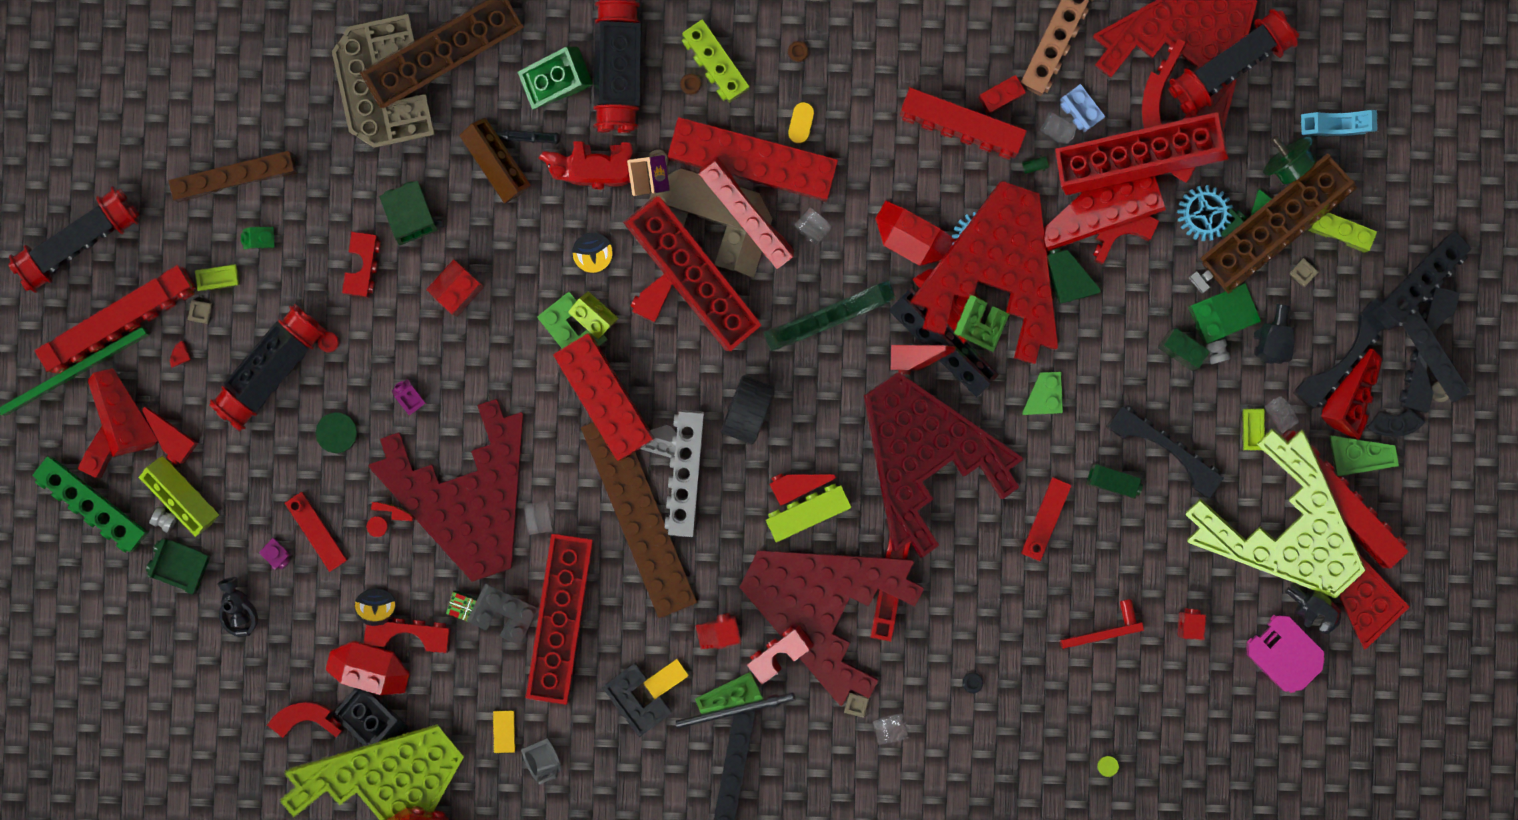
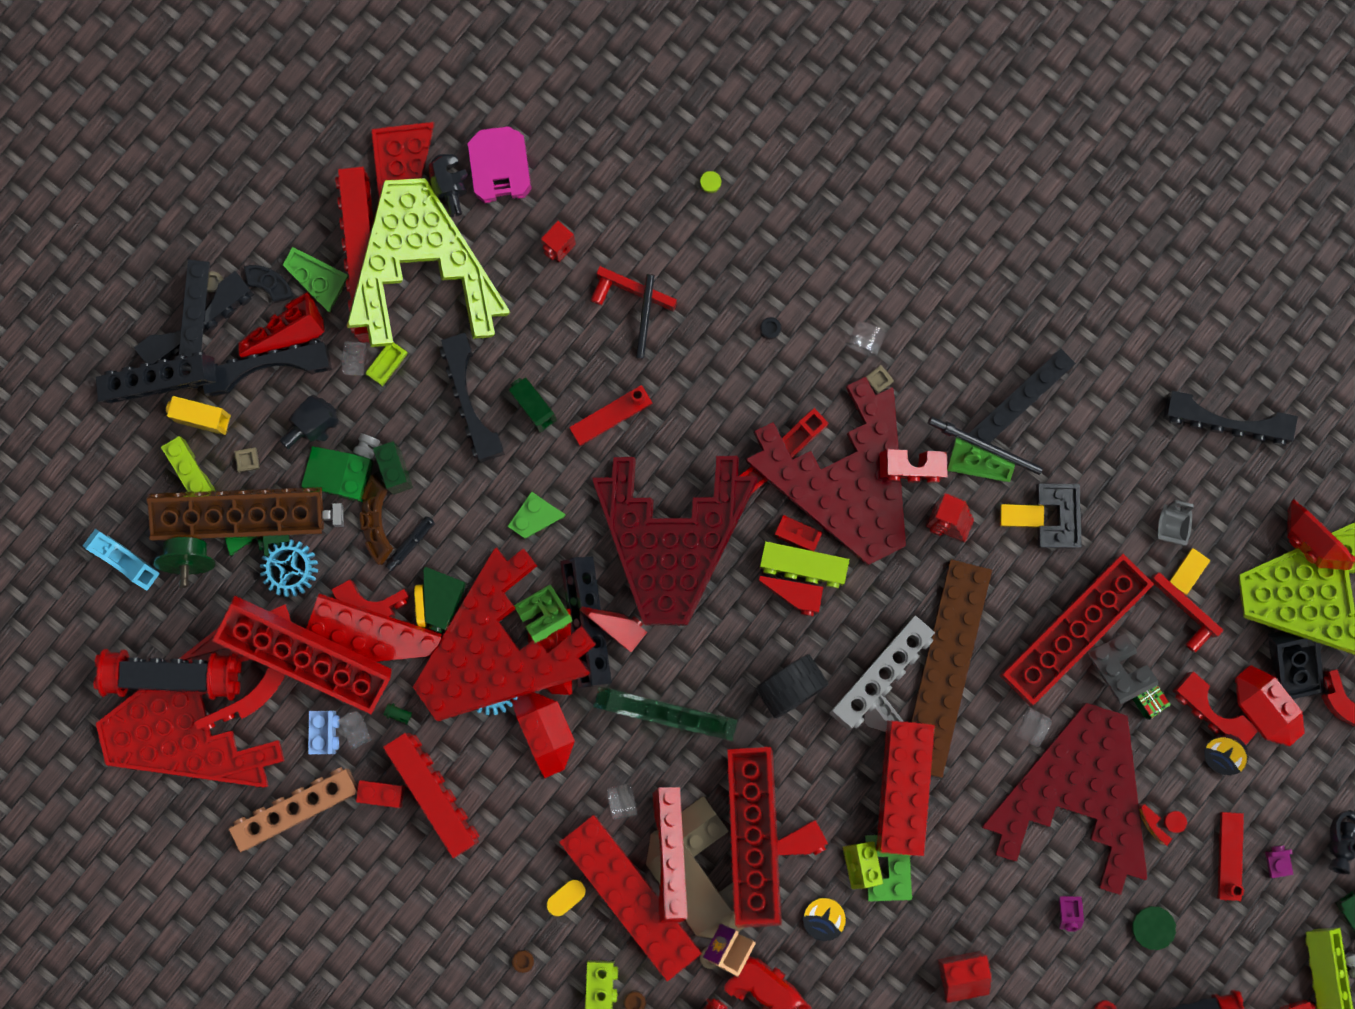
camera: 140 degrees left, 5 degrees down
none -> yellow brick [166,396,231,435]
none -> reddish brown tile [360,475,394,565]
none -> black piece [386,516,435,571]
none -> yellow tile [414,584,427,627]
none -> black bar [636,274,655,358]
none -> red hinge [774,515,822,552]
none -> red piece [1150,572,1223,653]

